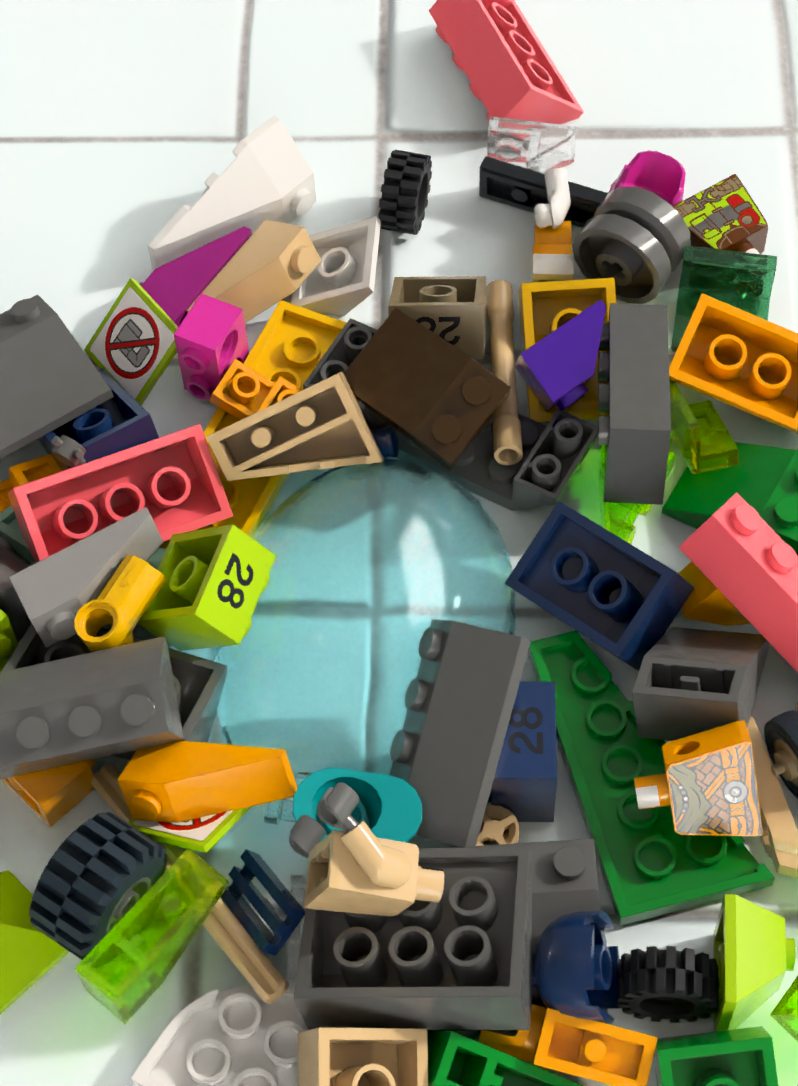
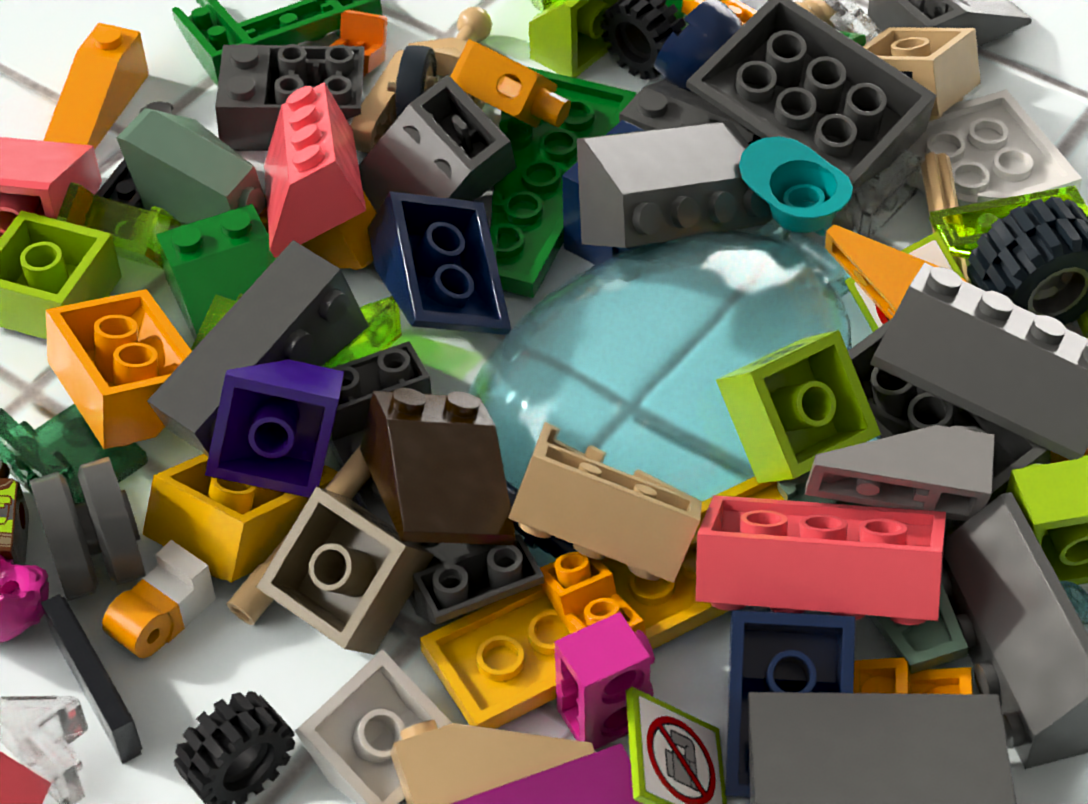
camera: 145 degrees left, 10 degrees down
dark grey piece [51,435,86,468] -> none
yellow piece [74,555,166,652] -> none
dark blue tile [216,849,305,957] -> none
tan torso [289,782,444,916] -> none
white arm [534,168,571,229] -> none

